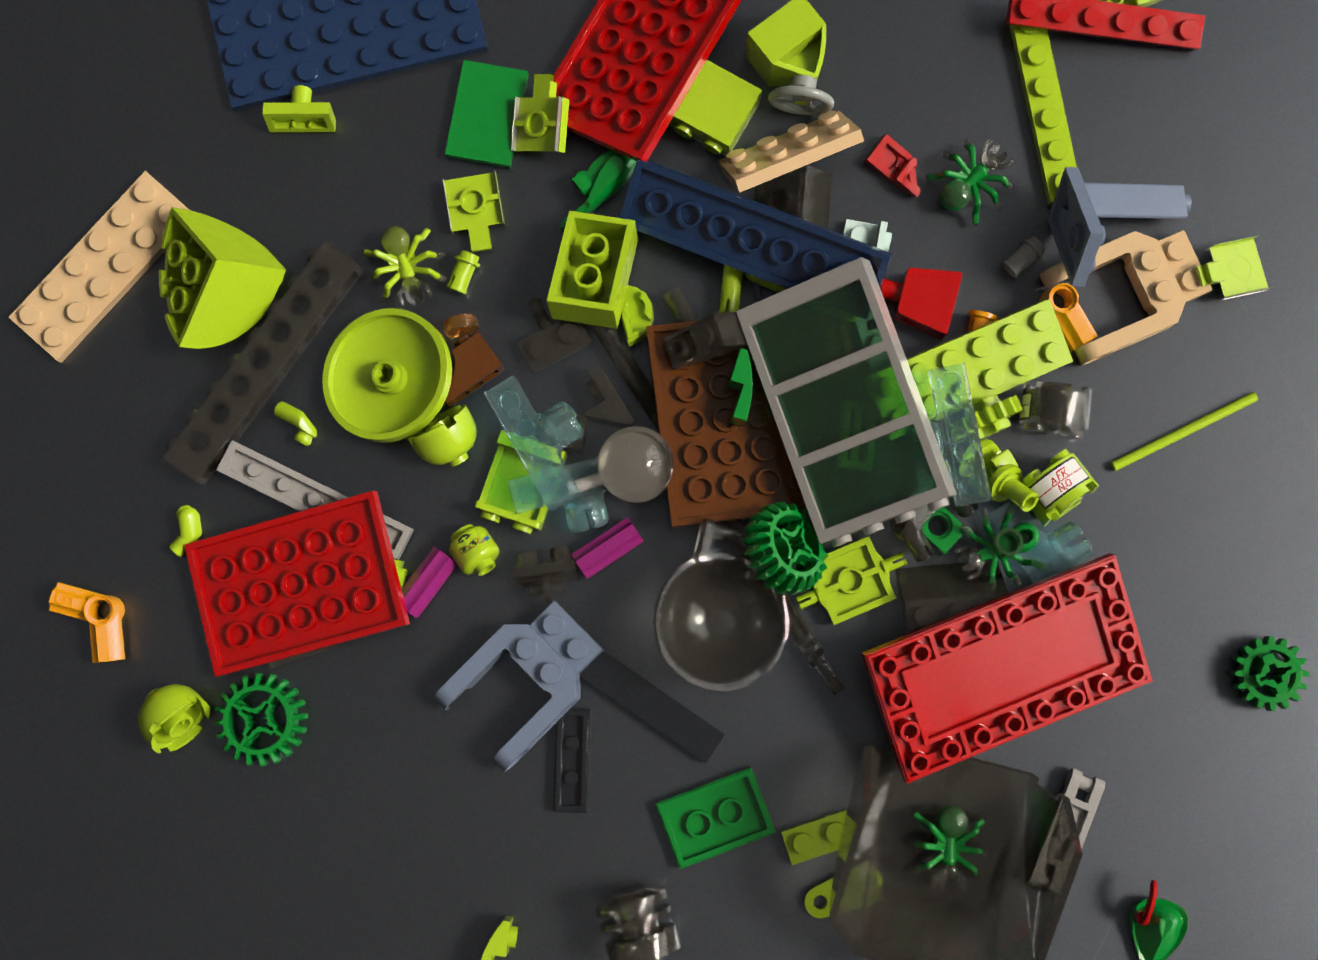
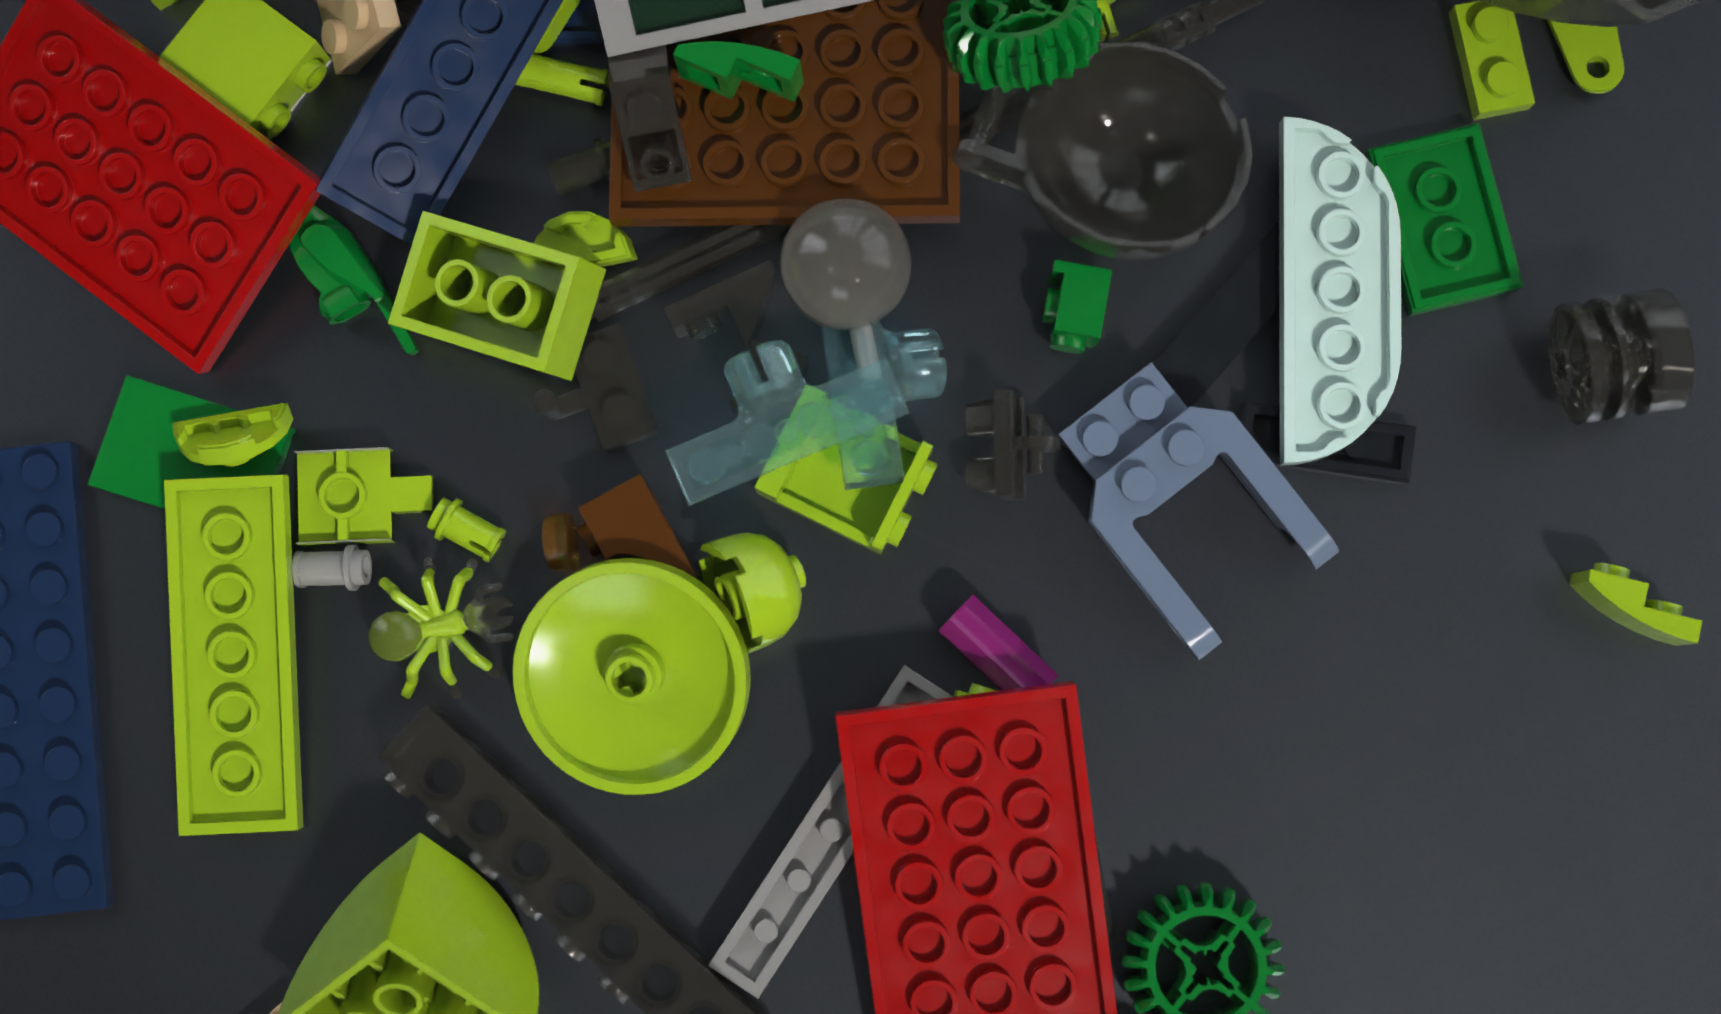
camera: 85 degrees left, 0 degrees up
lime tile [262,85,336,132] -> none
lime arm [274,401,317,446] -> none
lime head [448,524,499,576] -> none
lime piece [511,74,569,153] -> none
magenta axle [571,517,644,579] -> none
none -> lime plate [164,475,304,836]
none -> lime plate [172,403,293,467]
none -> light grey pin [292,545,372,591]
none -> green brick [1042,259,1112,354]
none -> light aqua plate [1279,117,1402,466]

